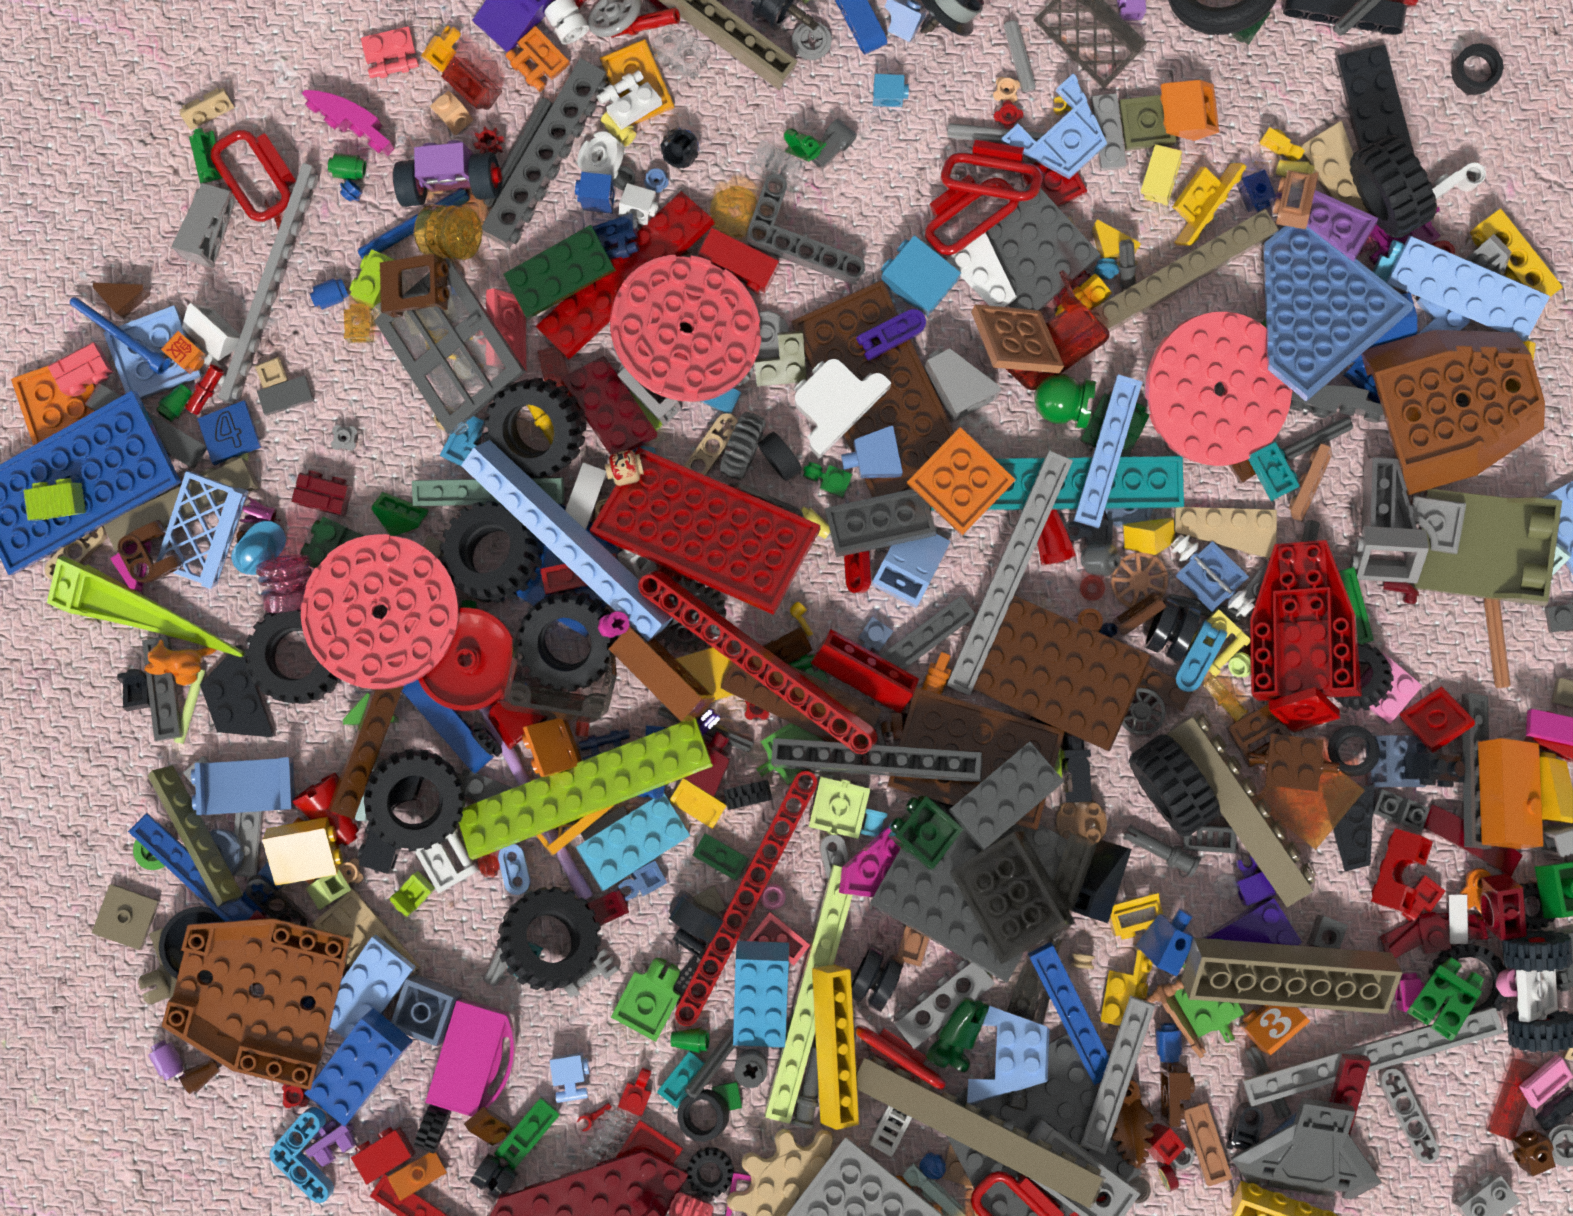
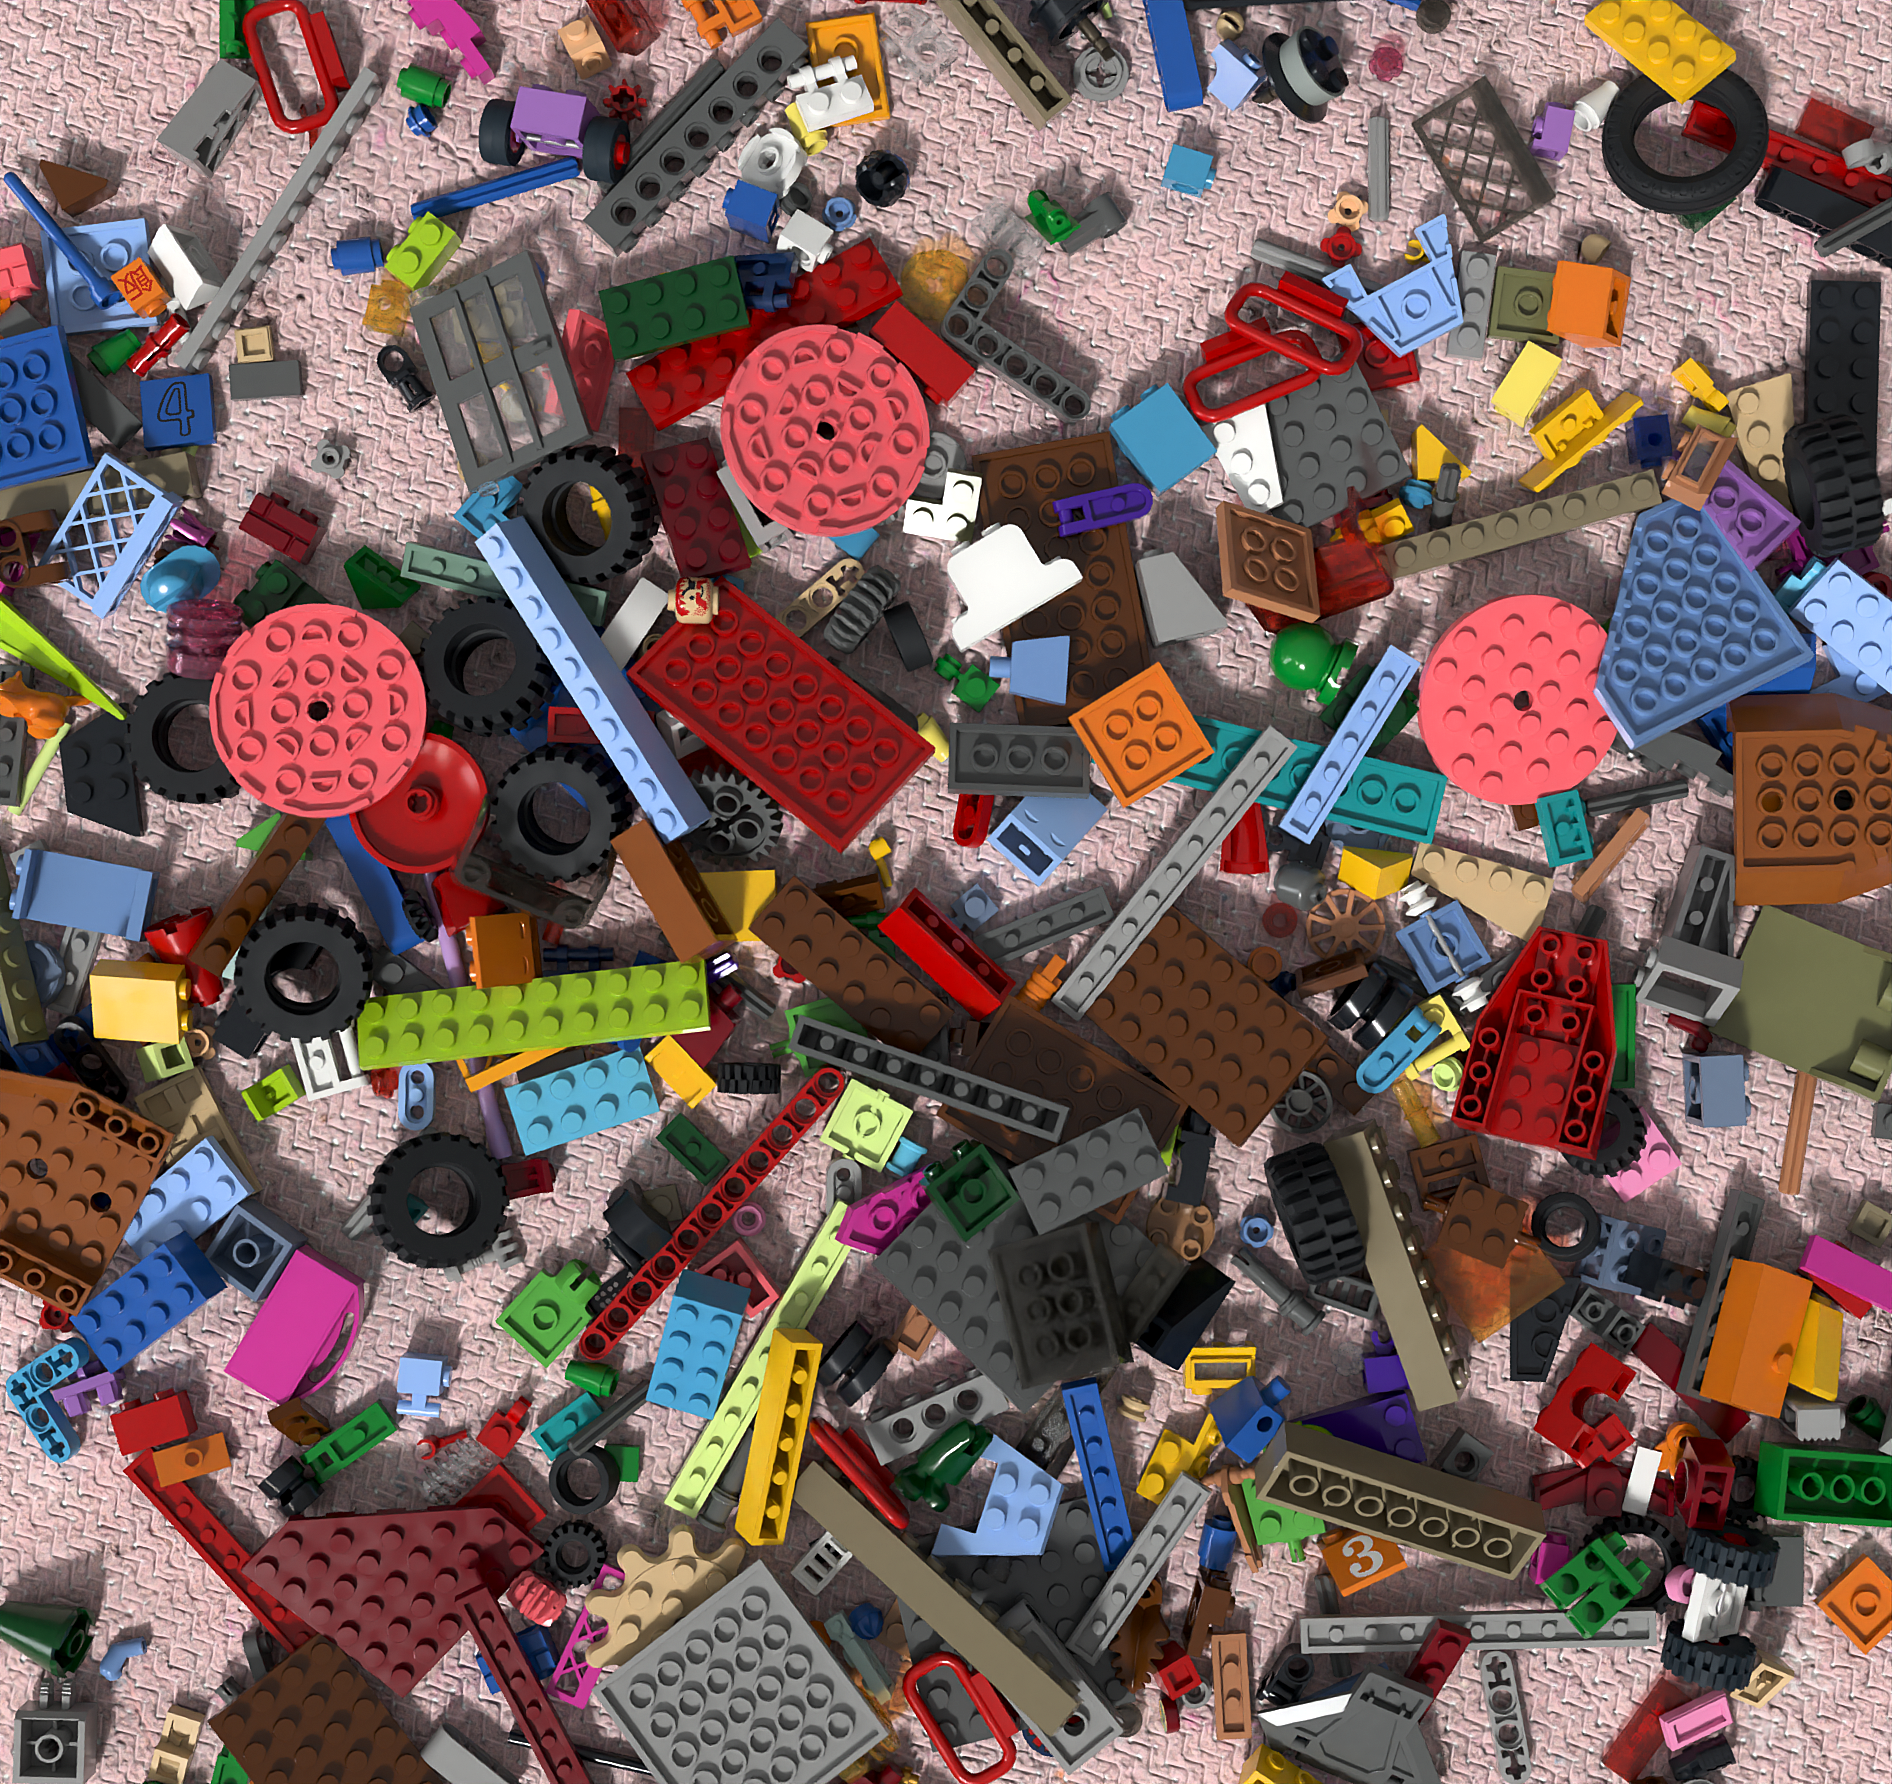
camera: 15 degrees right, 5 degrees up
reddish brown window [380,254,450,318] -> none
clear yellow wheel [414,204,483,260] -> none
black tyre [414,1104,452,1154] -> none
dark pink bush [598,611,629,638] -> none
medium blue plate [618,861,667,901] -> none
red beam [638,571,877,754] -> none
dark grey piece [734,1049,768,1088] -> none
red plate [1268,687,1340,732] -> none
red plate [1400,686,1475,753] -> none
light grey tile [1412,496,1466,555] -> none
none -> black connector [377,345,436,413]
none -> medium blue plate [1239,1213,1274,1248]
none -> tan hinge [1581,234,1612,265]
none -> sand blue brick [1682,1051,1751,1128]

